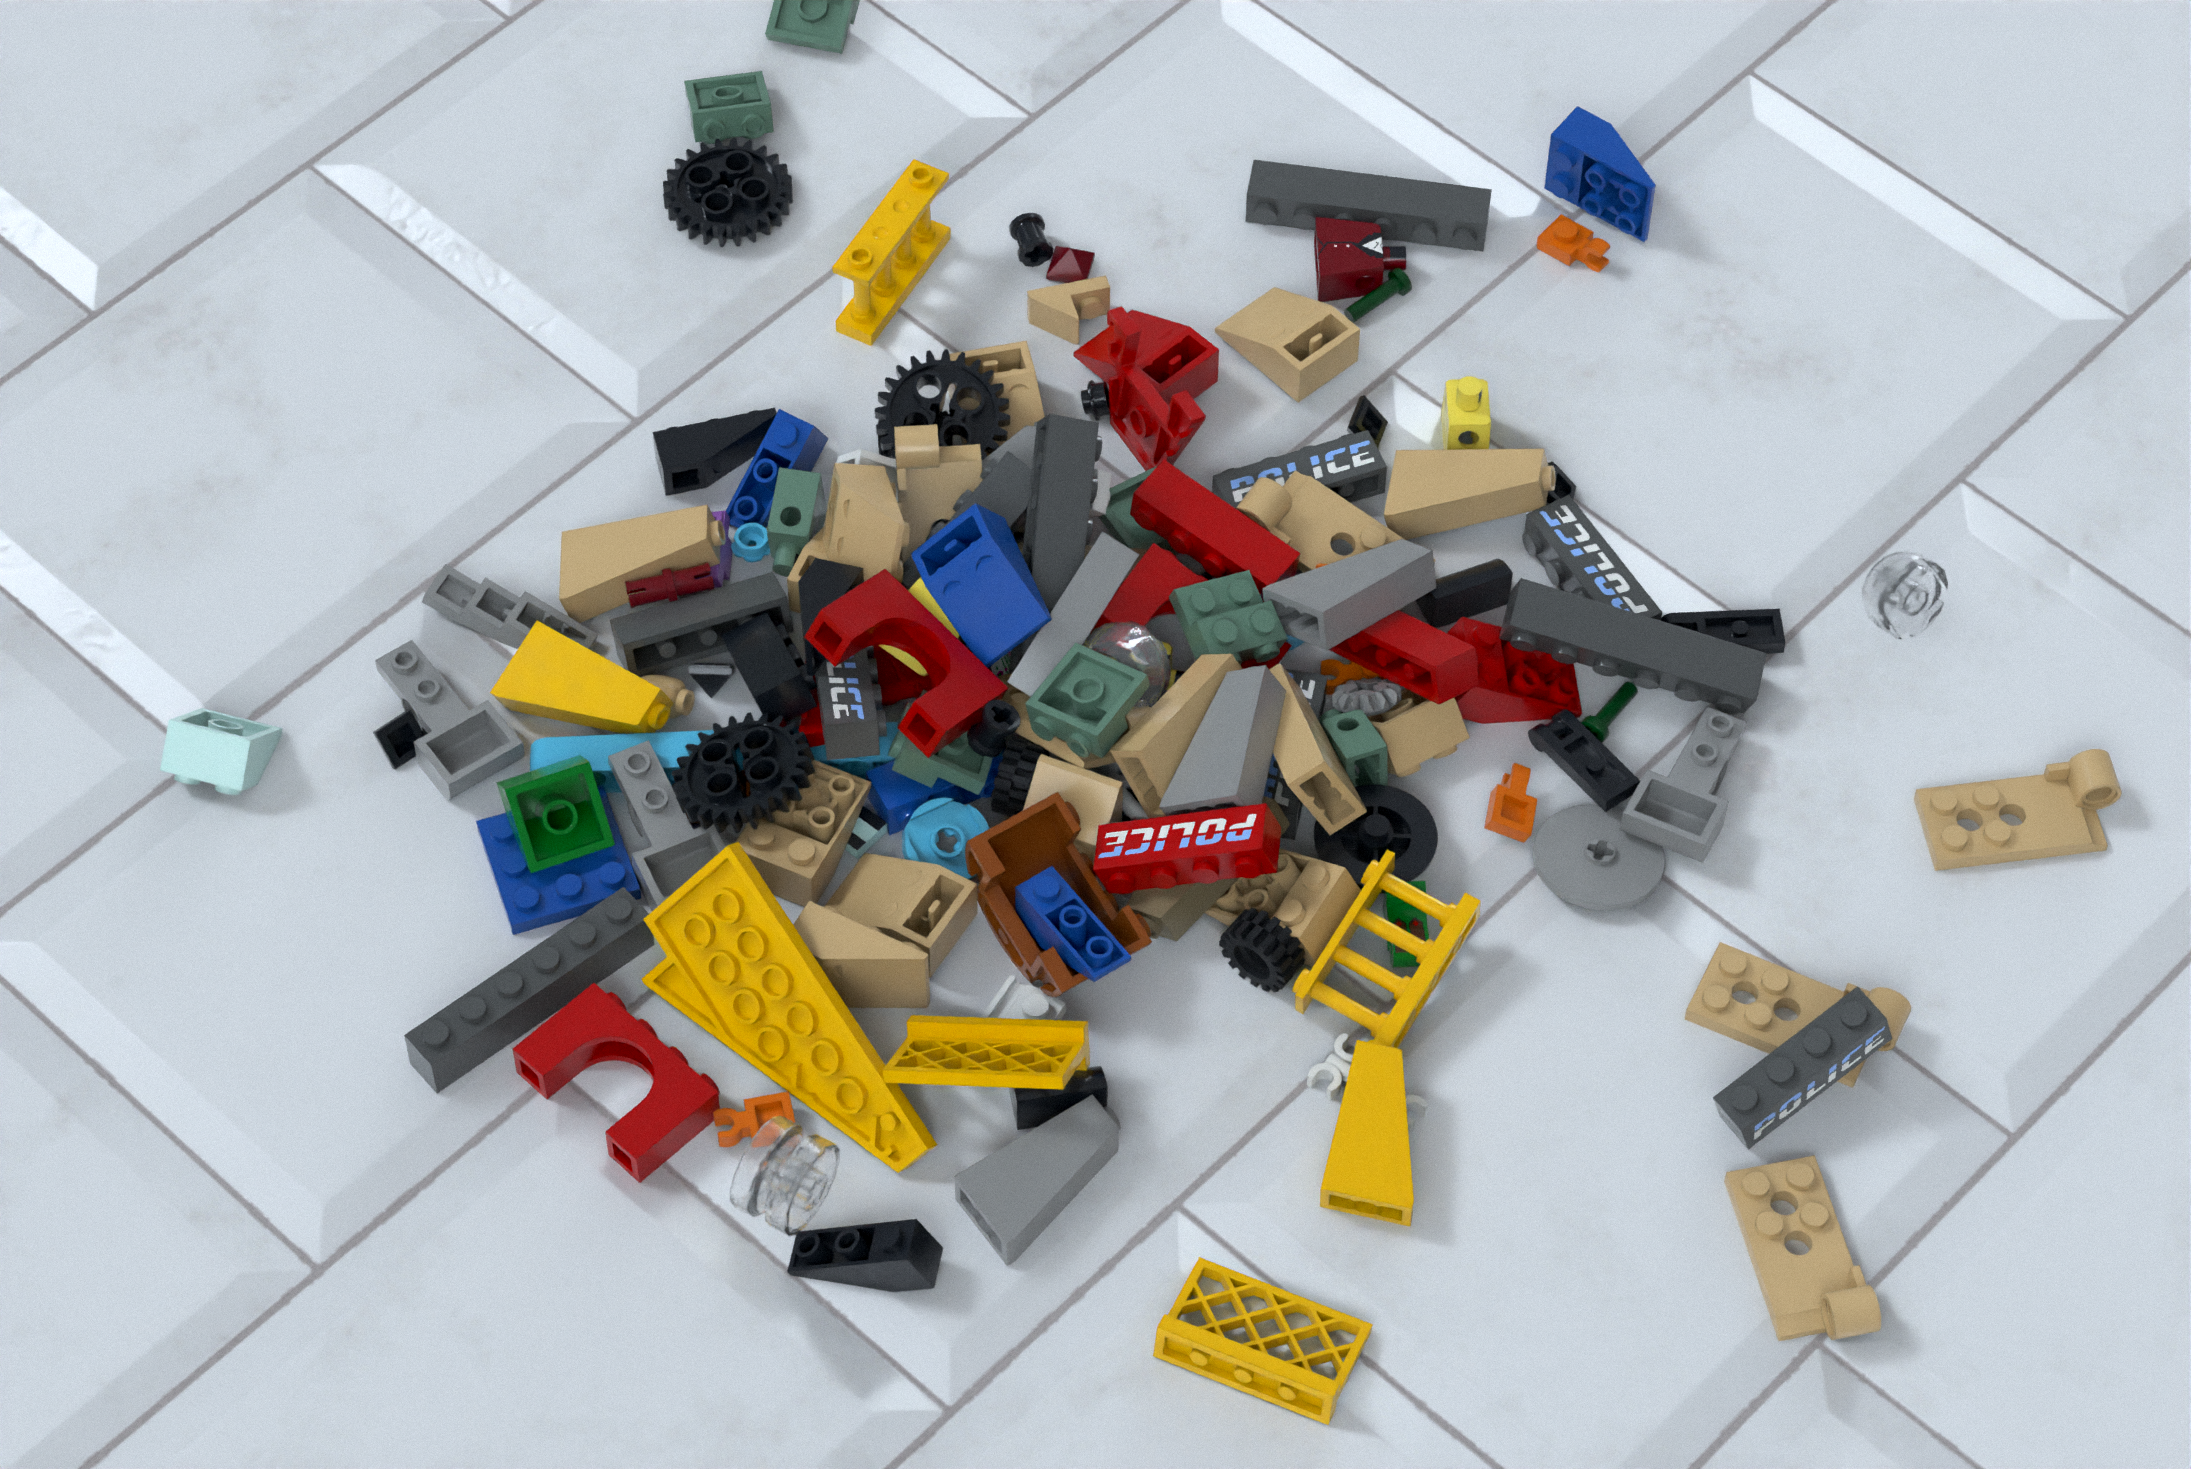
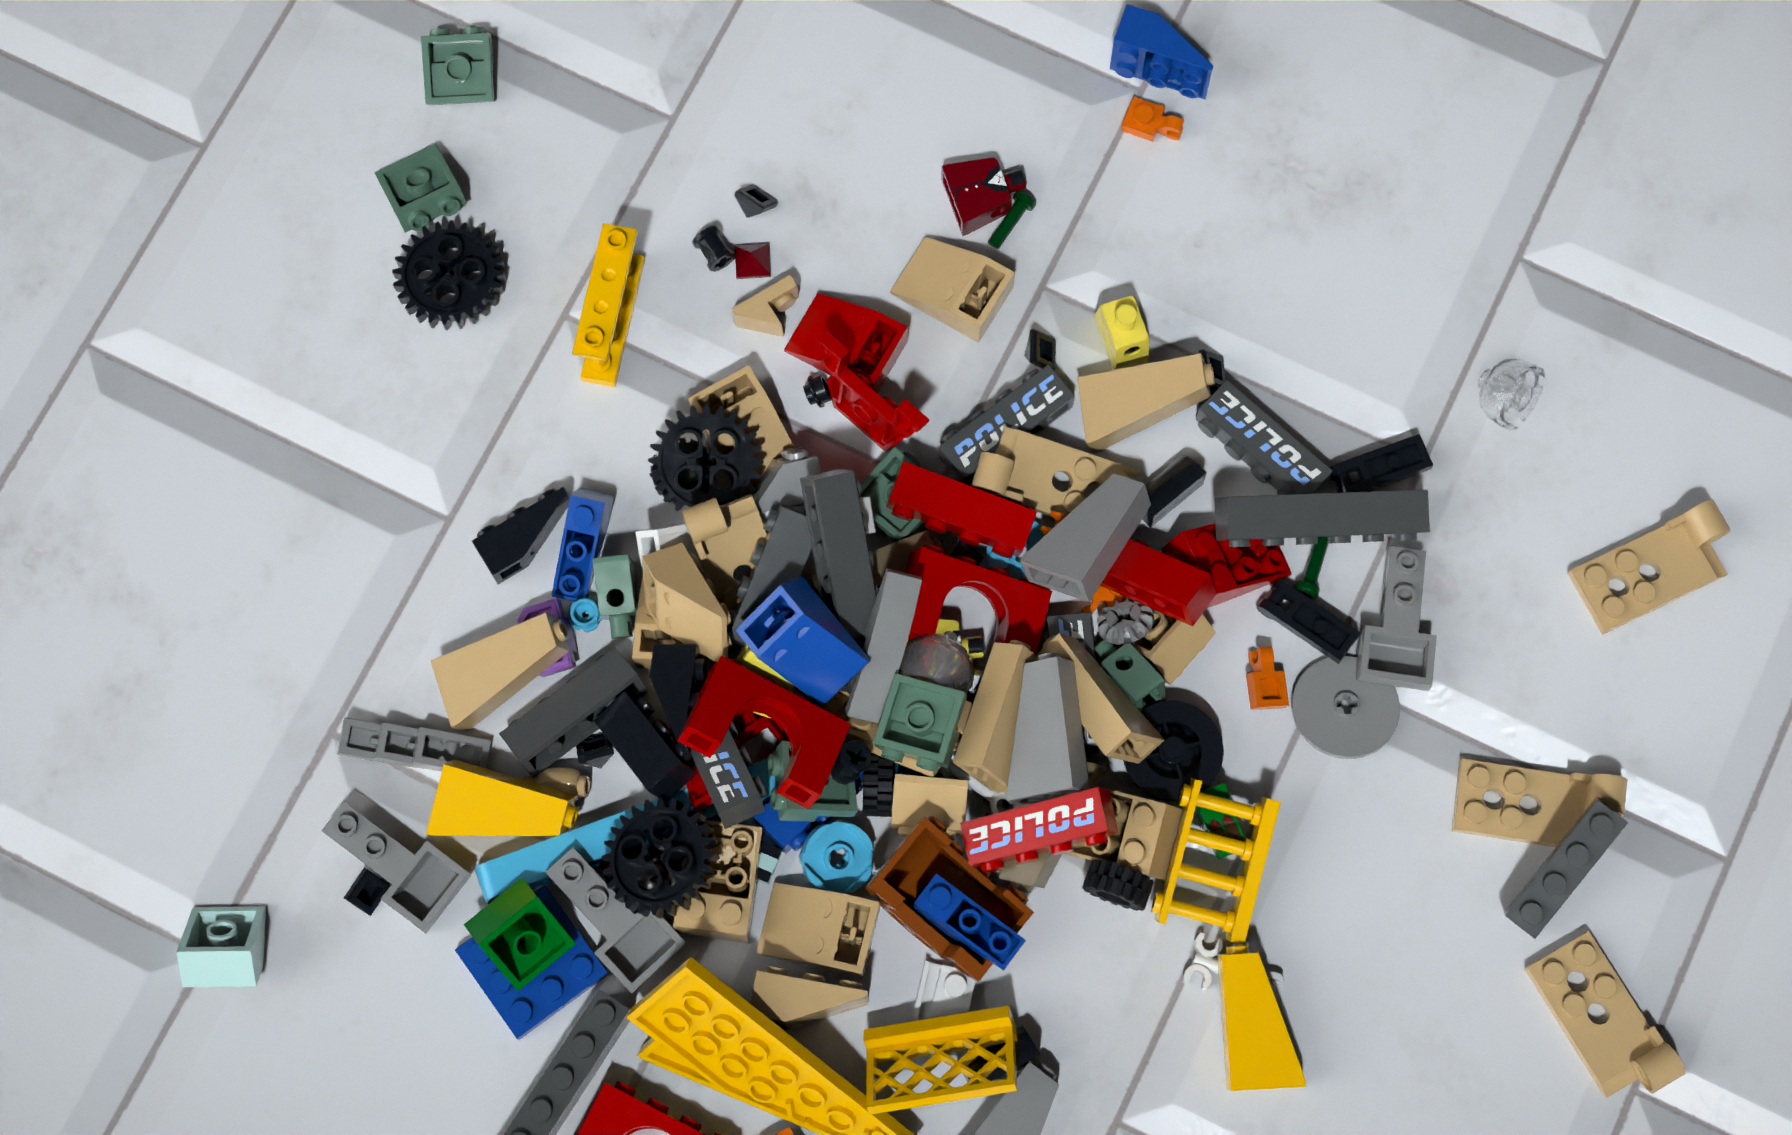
camera: 15 degrees left, 20 degrees up
dark red pin [625,562,715,608] -> none
sand green plate [1169,570,1288,665] -> none
dark grey brick [1245,159,1492,252] -> none
none -> black slope [734,185,778,218]

